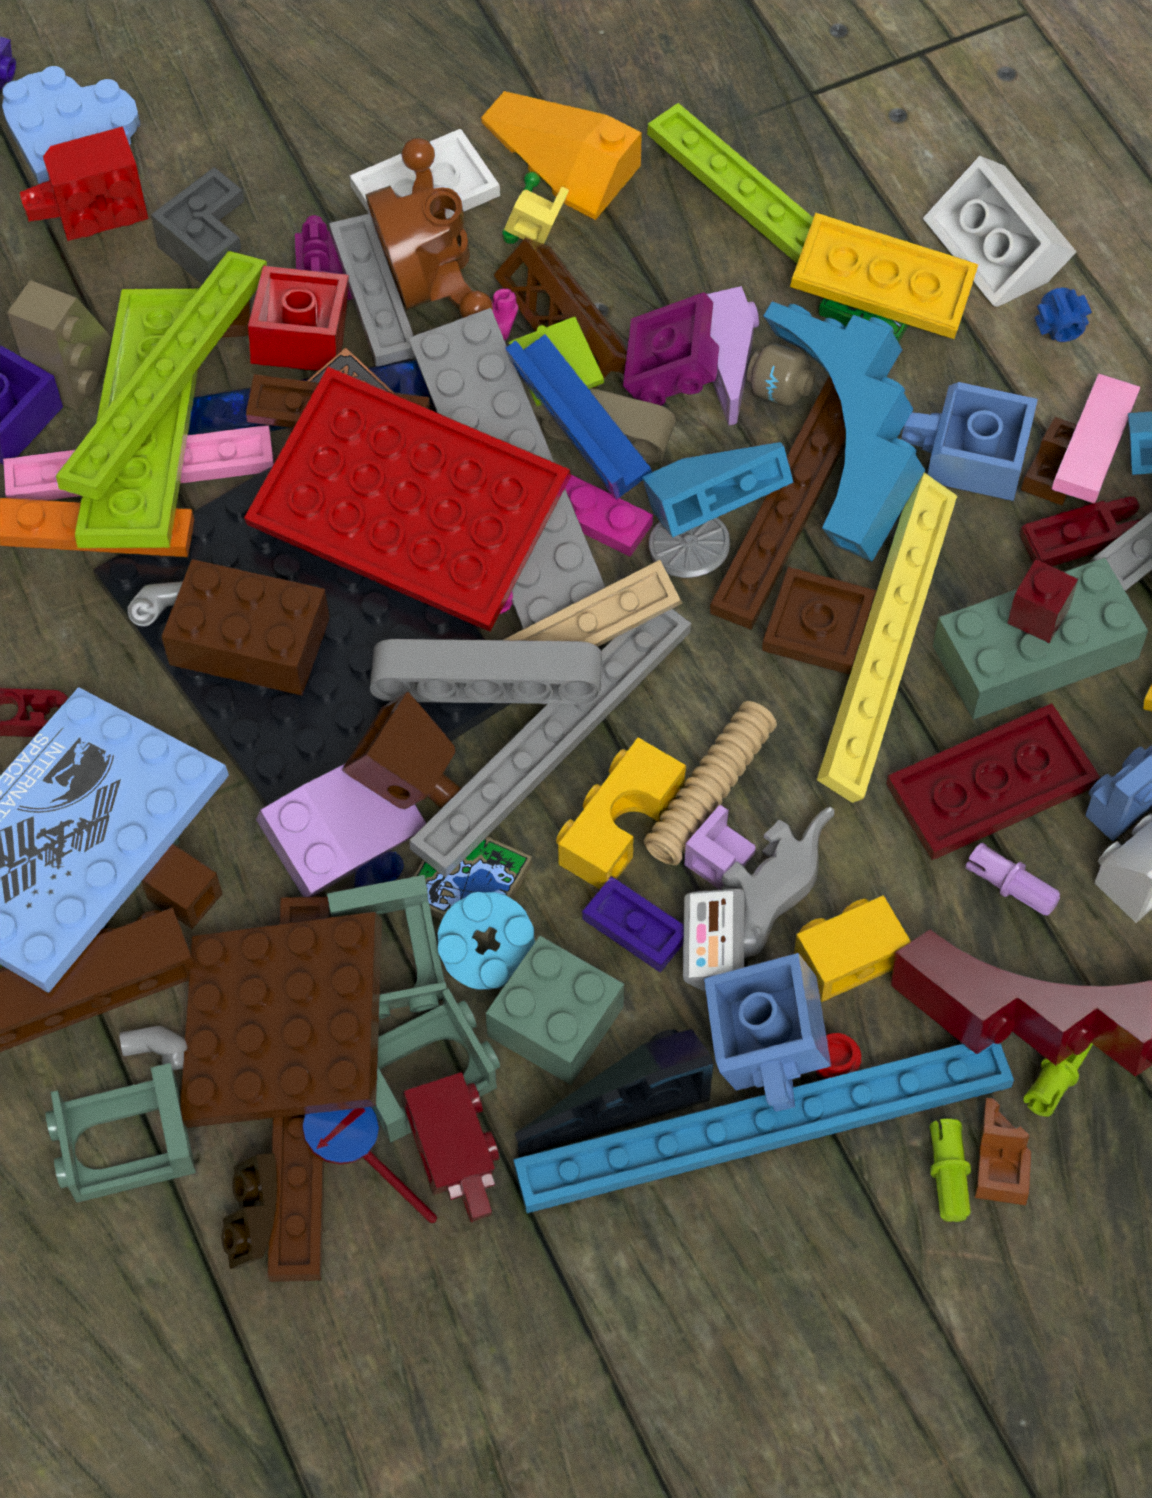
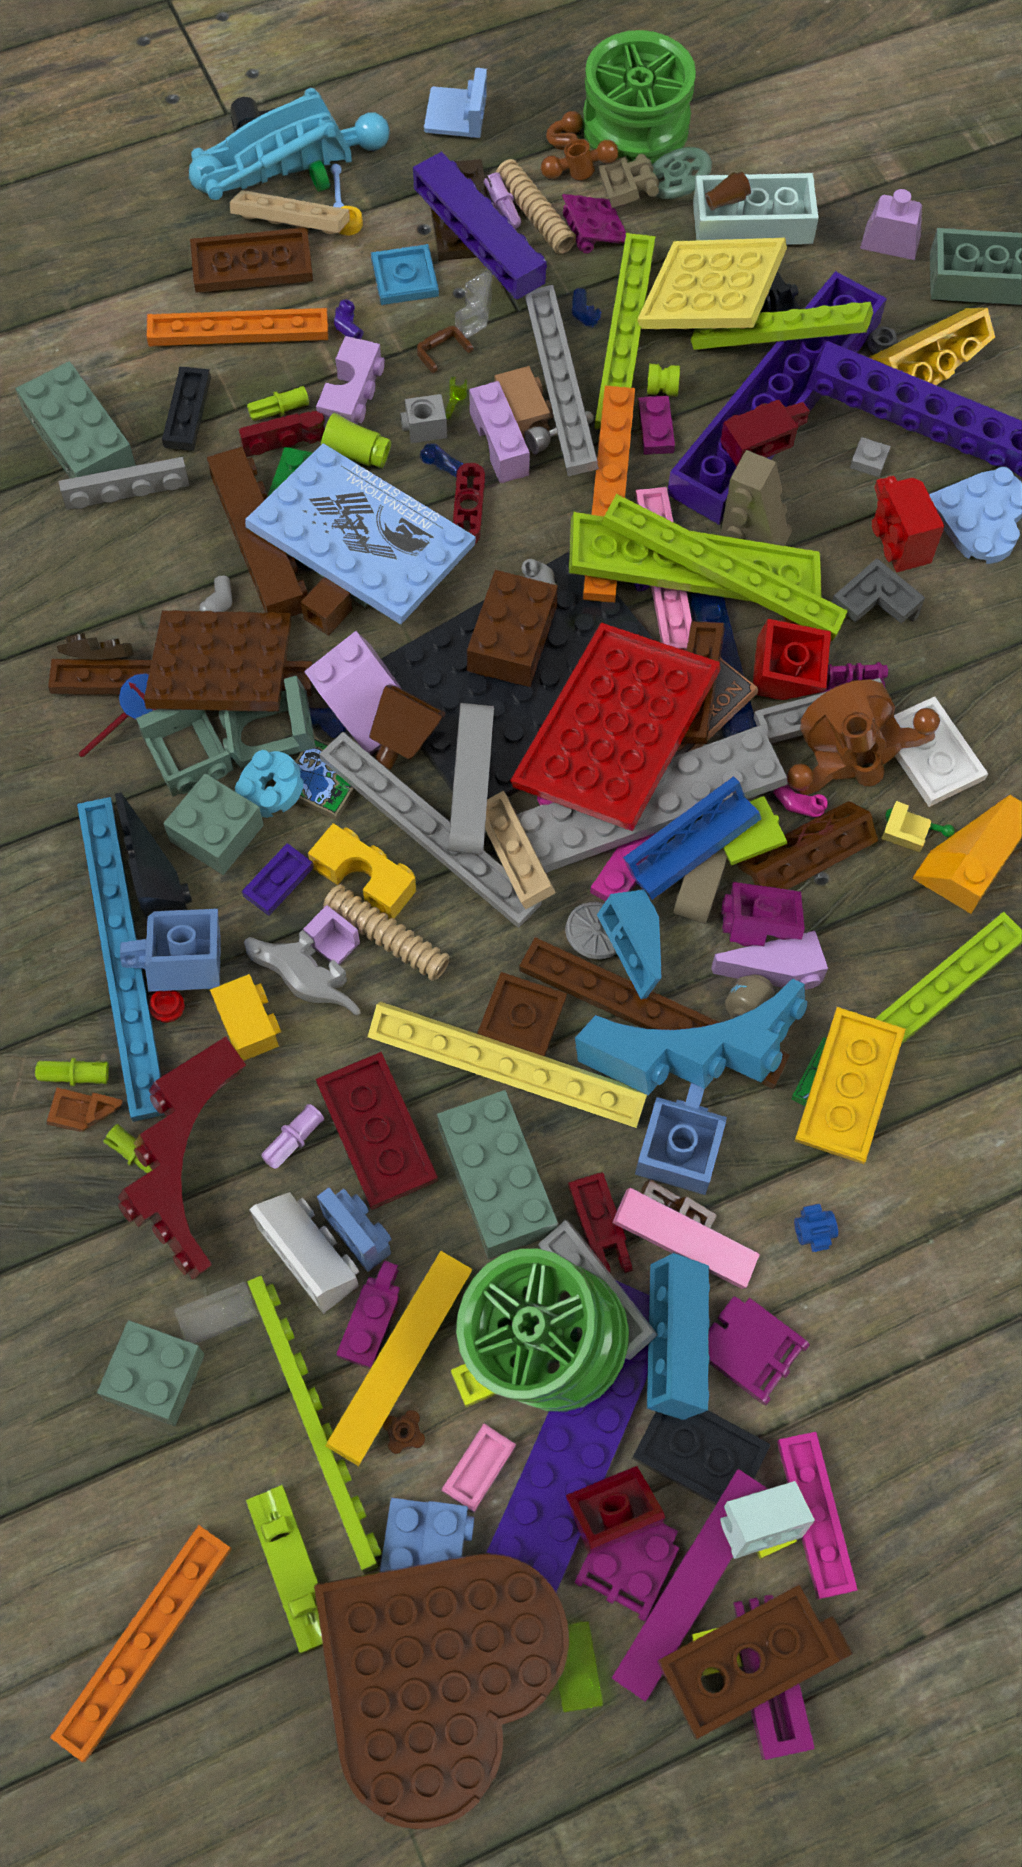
camera: 90 degrees right, 5 degrees up
sand green panel [45,1063,196,1203] -> none
dark red hinge [401,1072,499,1222] -> none
slope [683,888,745,992] -> none
white slope [923,156,1077,307] -> none
dark red brick [1007,559,1078,644] -> none

